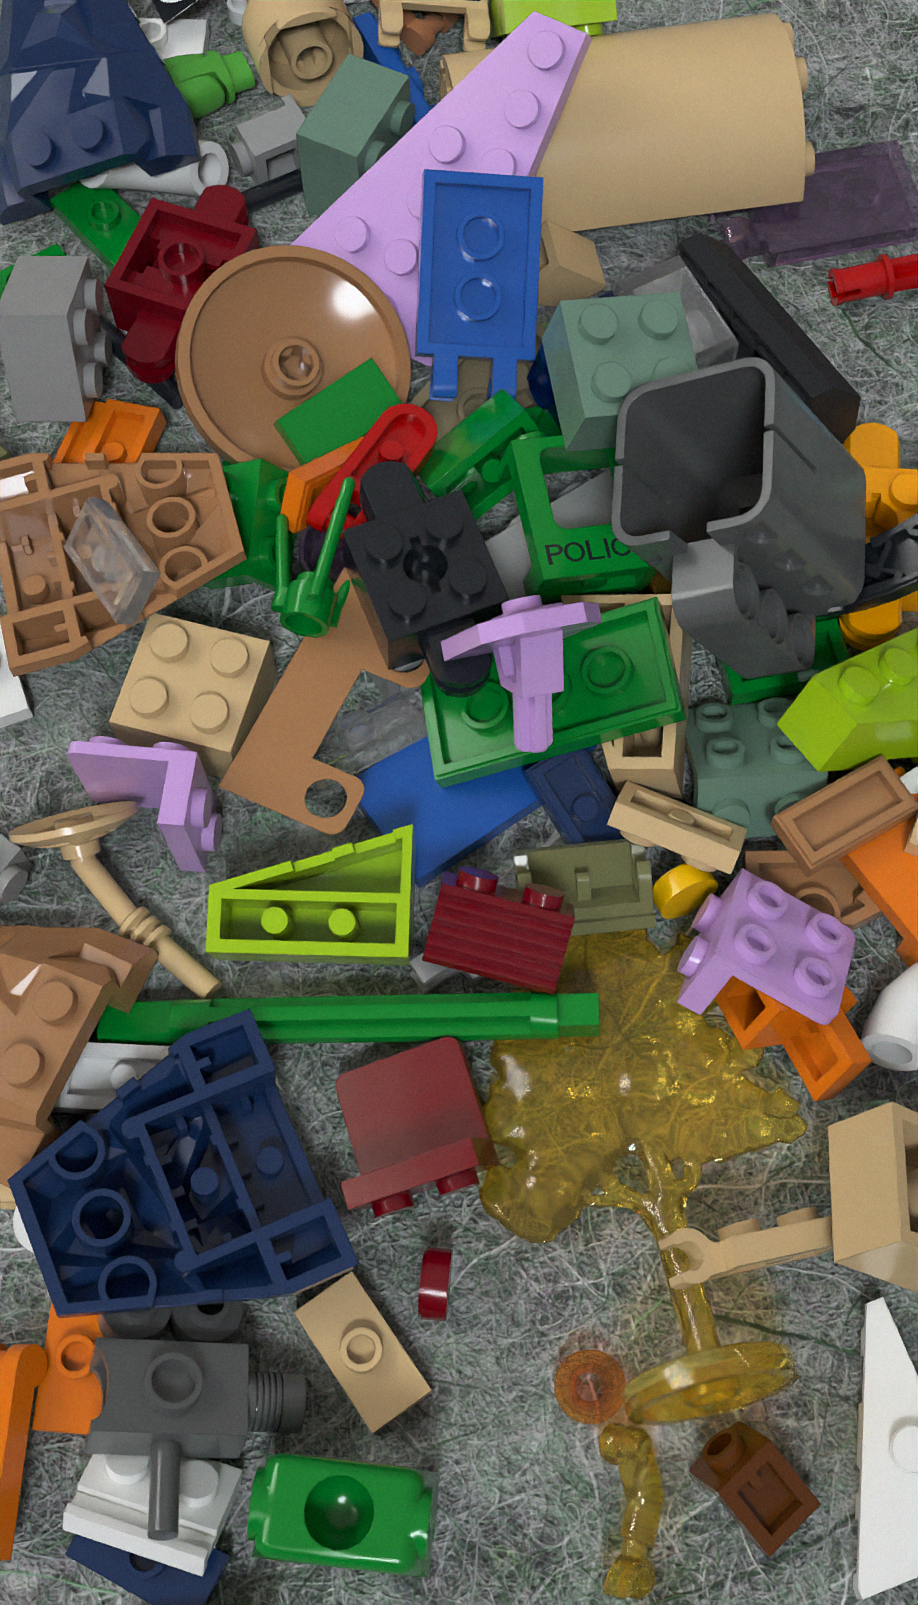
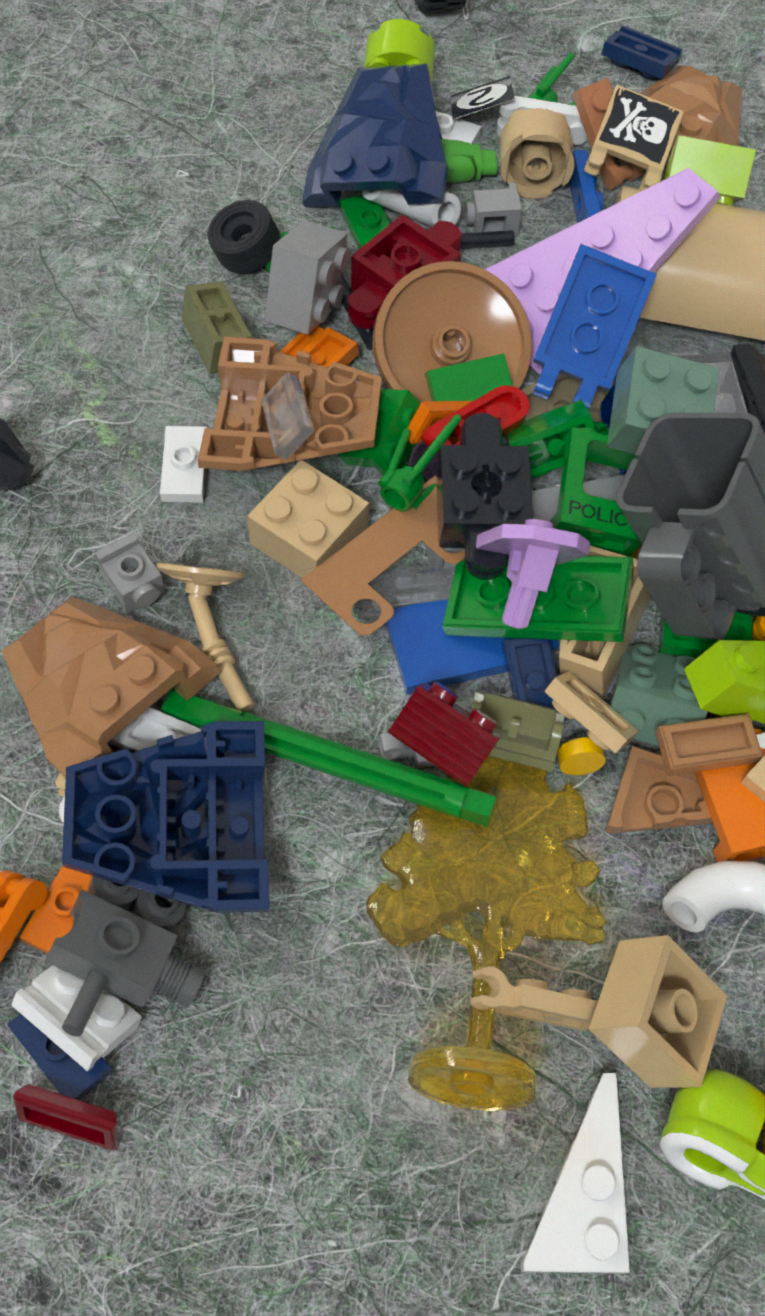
camera: 15 degrees right, 5 degrees down
lavender bracket [67,736,222,873] -> none
lime wedge [205,824,417,965] -> none
green piece [247,1453,440,1578] -> none
tan plate [293,1271,432,1435] -> none
sand green brick [296,54,415,216] -> none
dark red bracket [335,1037,500,1219] -> none
dark red tile [418,1247,453,1321] -> none
tan brick [538,220,606,306] -> none
clear orange plate [554,1349,626,1425] -> none
clear yellow arm [599,1423,666,1599] -> none
lavender bracket [677,868,855,1025] -> none
reddish brown bracket [689,1421,821,1557] -> none
orange brick [715,976,872,1101] -> none

